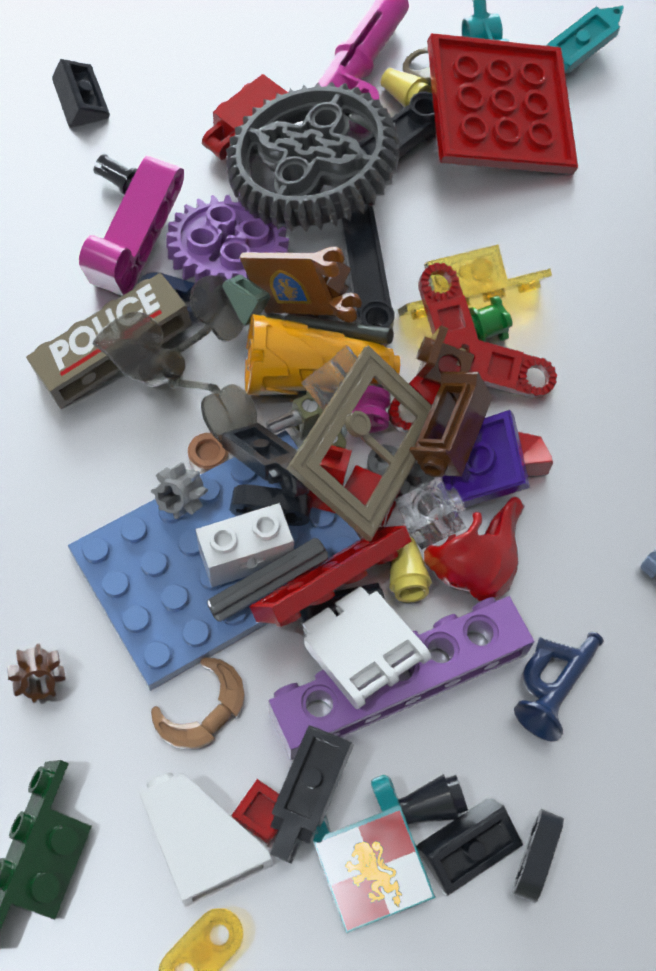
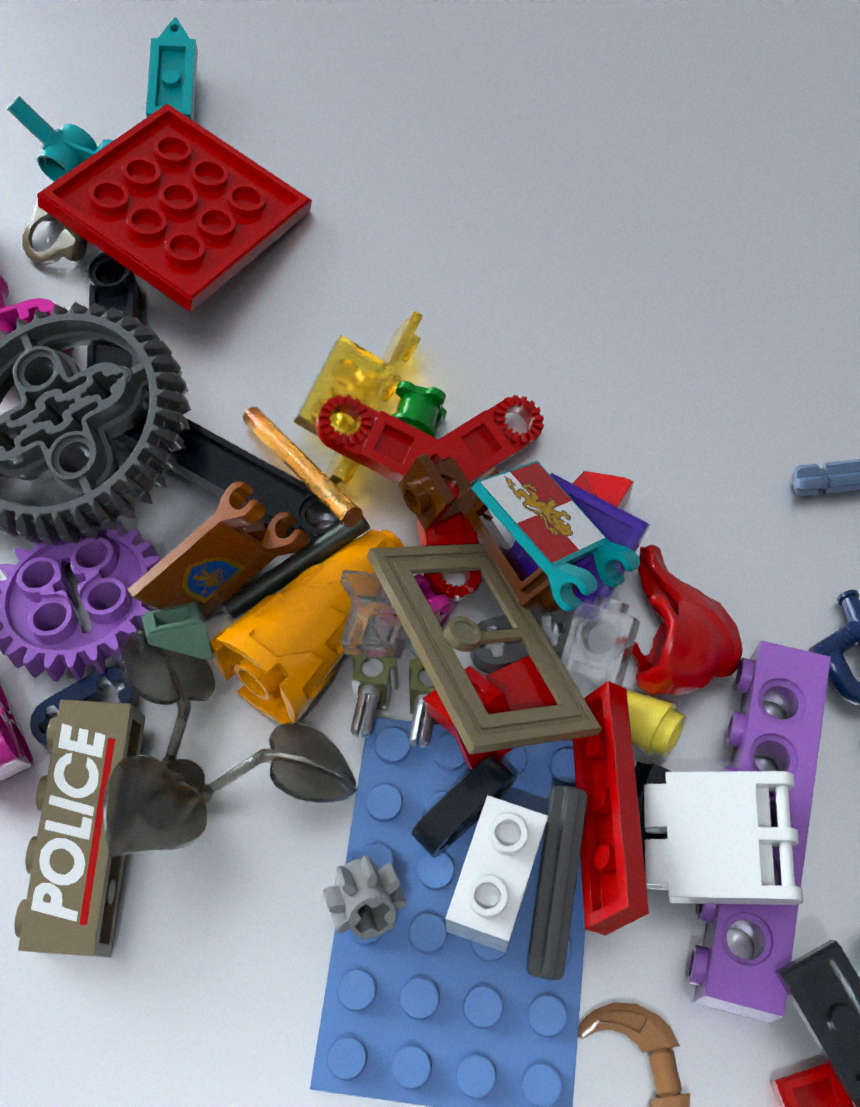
camera: 45 degrees left, 0 degrees up
nougat tile [188,433,229,474] -> none
black hinge [222,423,309,498] -> none
light yellow cone [380,68,432,108] -> none
none -> clear orange bar [243,407,363,527]
none -> flag [471,461,640,611]

